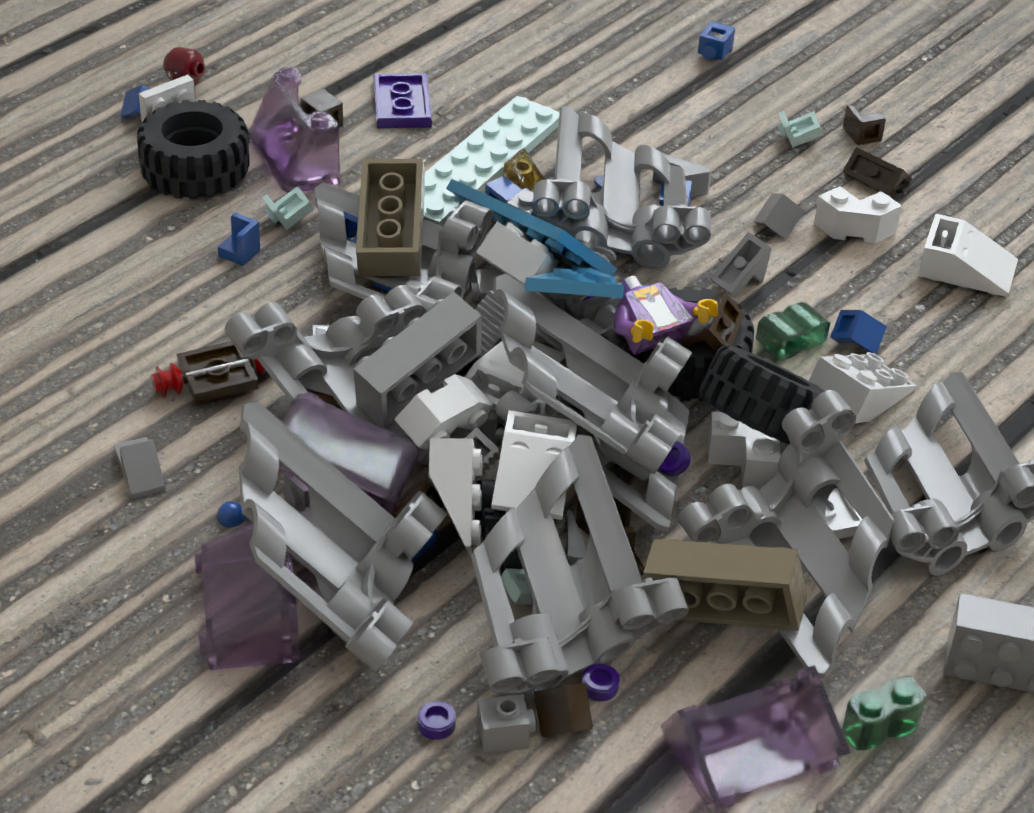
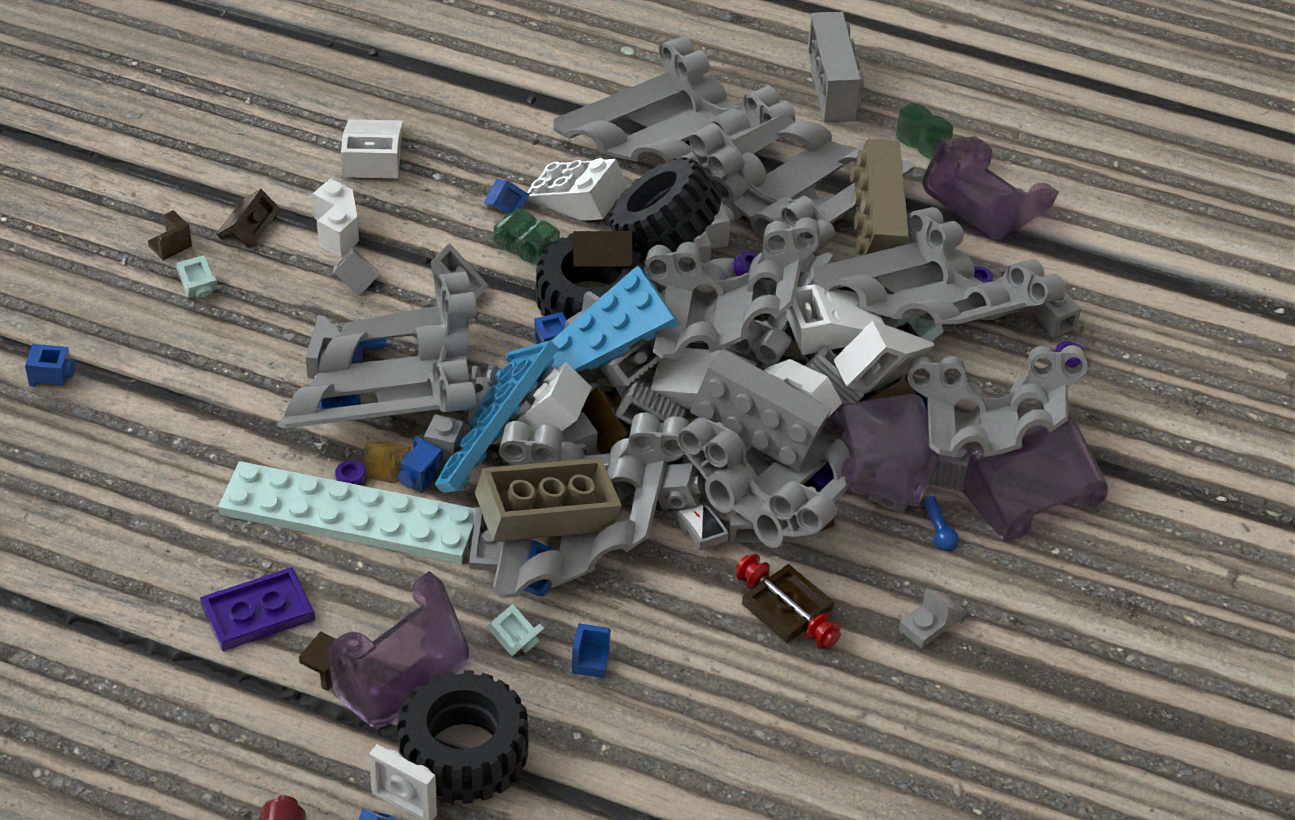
camera: 110 degrees left, 5 degrees up
torso [614,276,718,355] -> none

